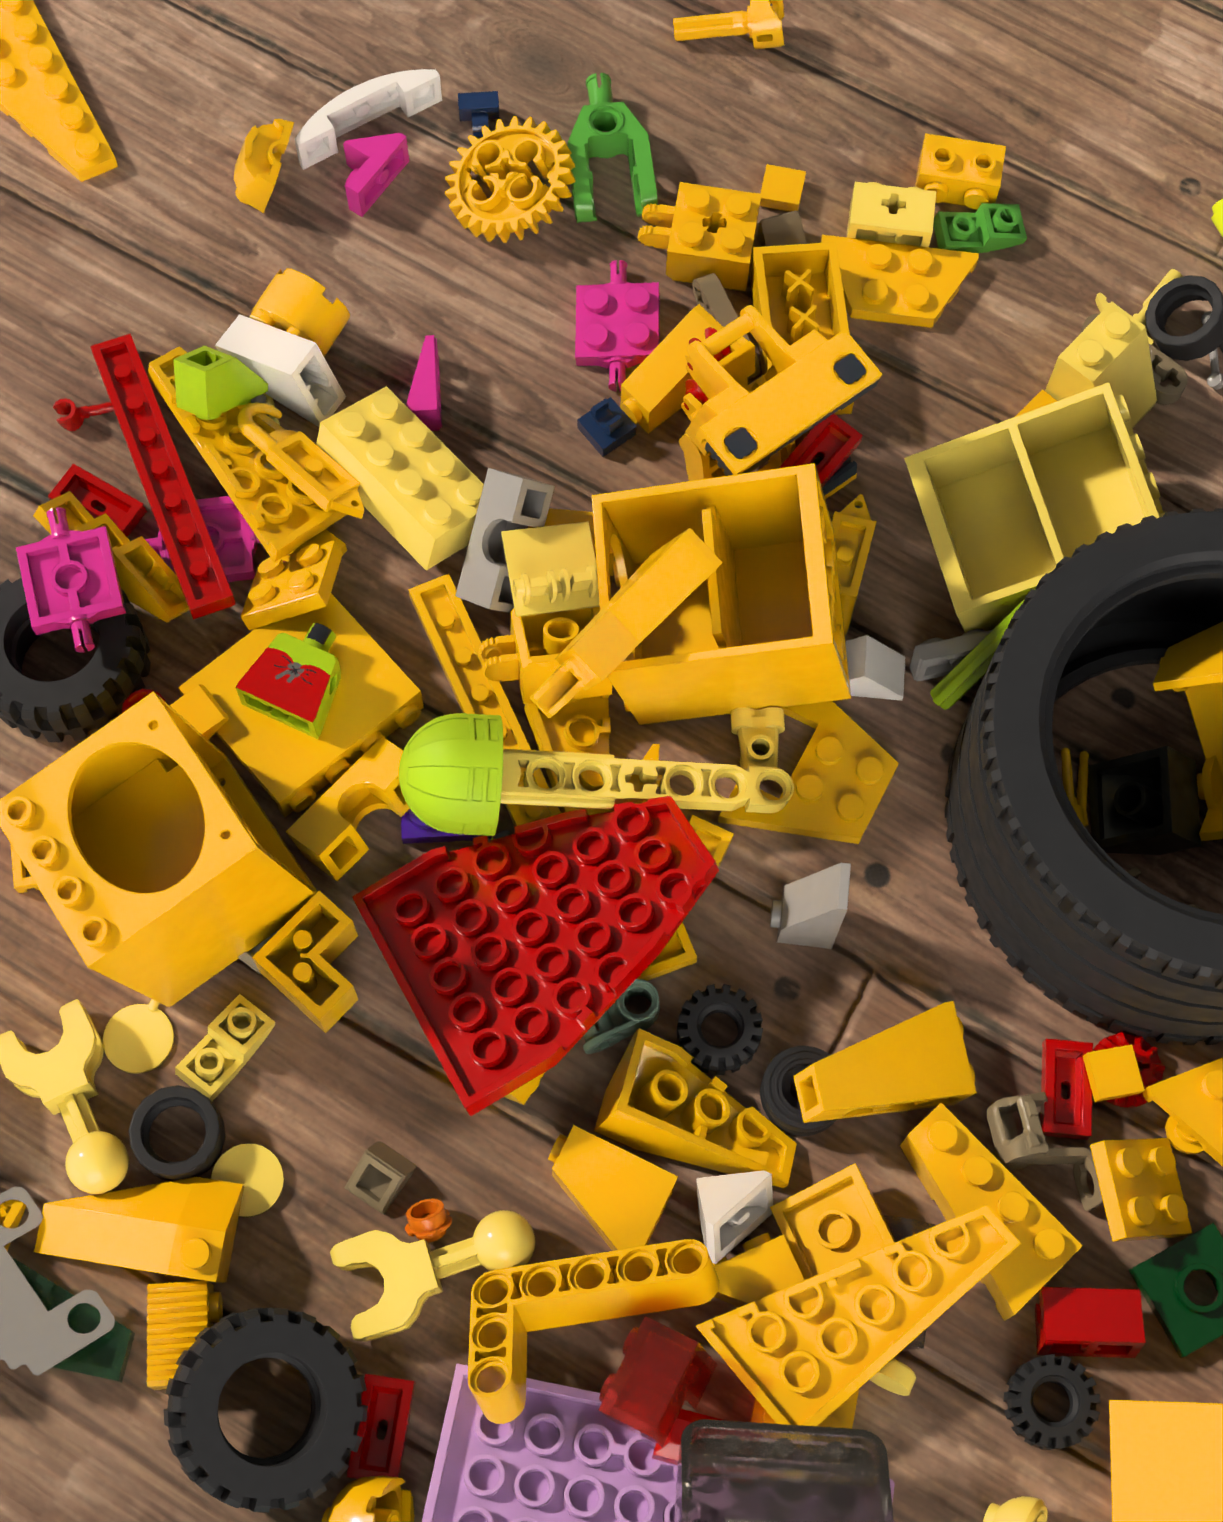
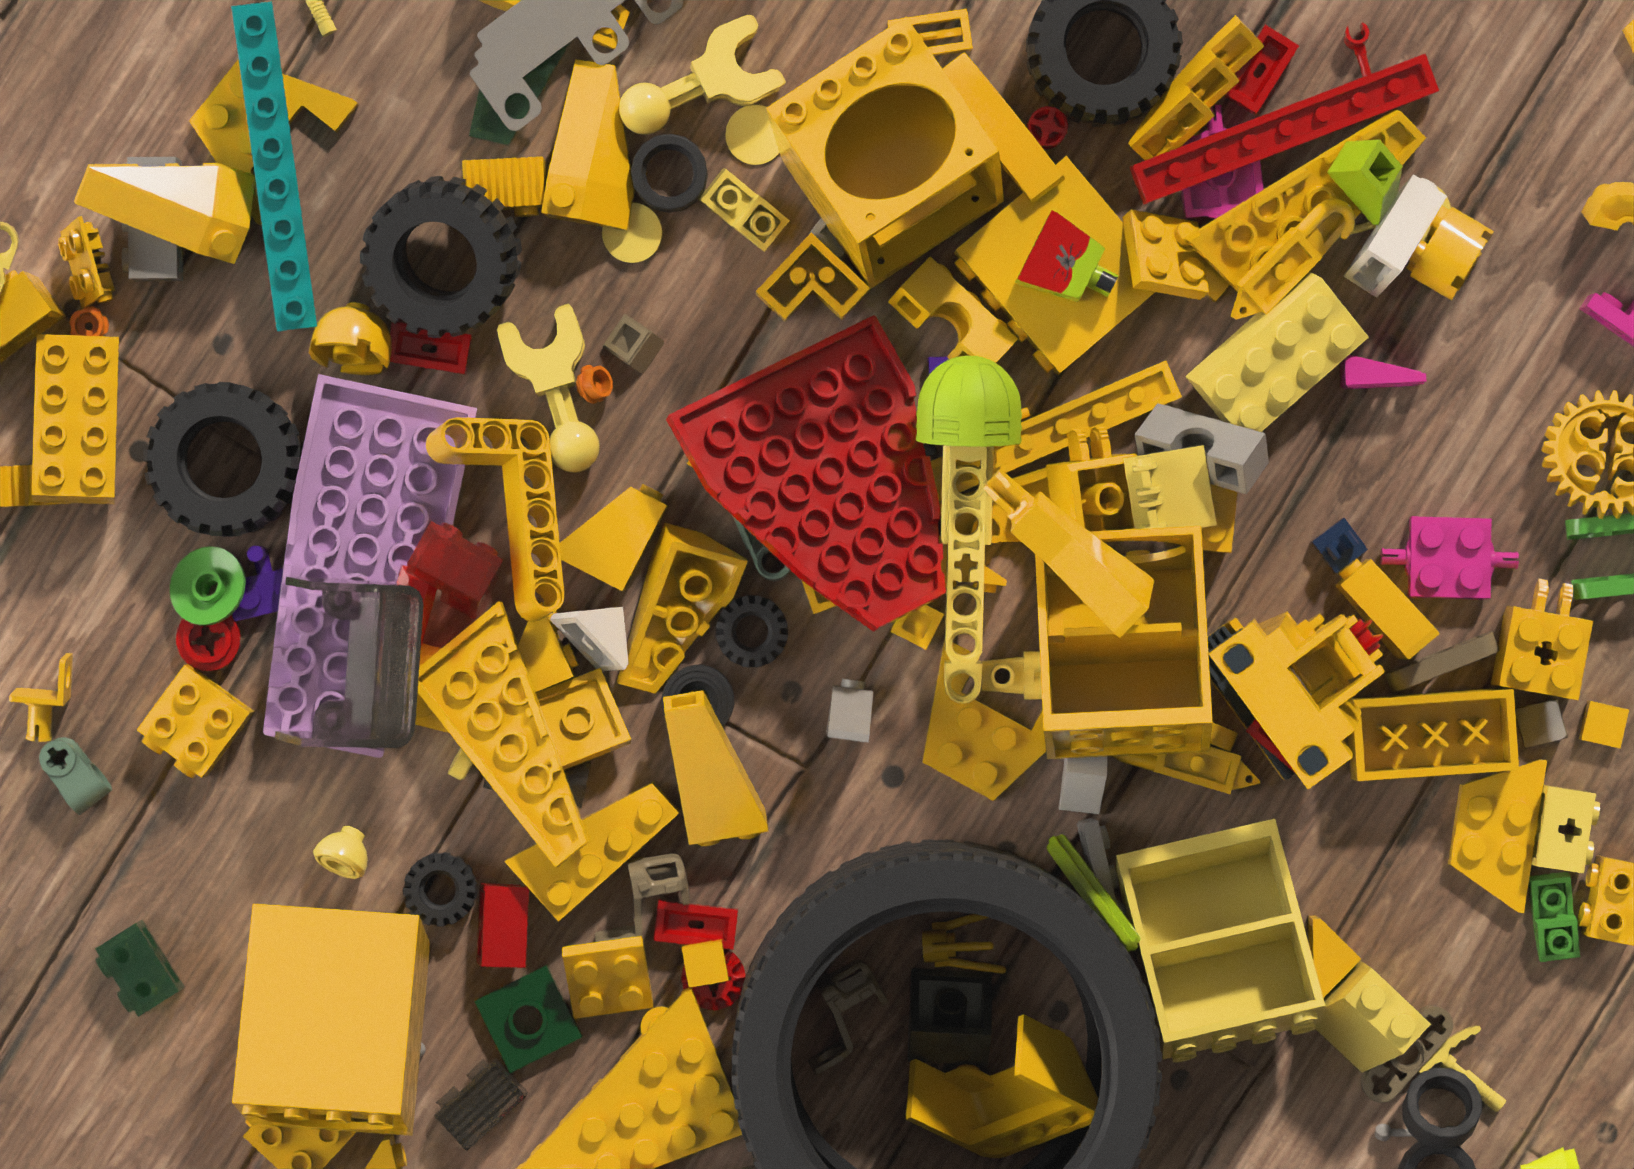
camera: 90 degrees right, 20 degrees up
dark pink plate [16,507,126,653] -> none

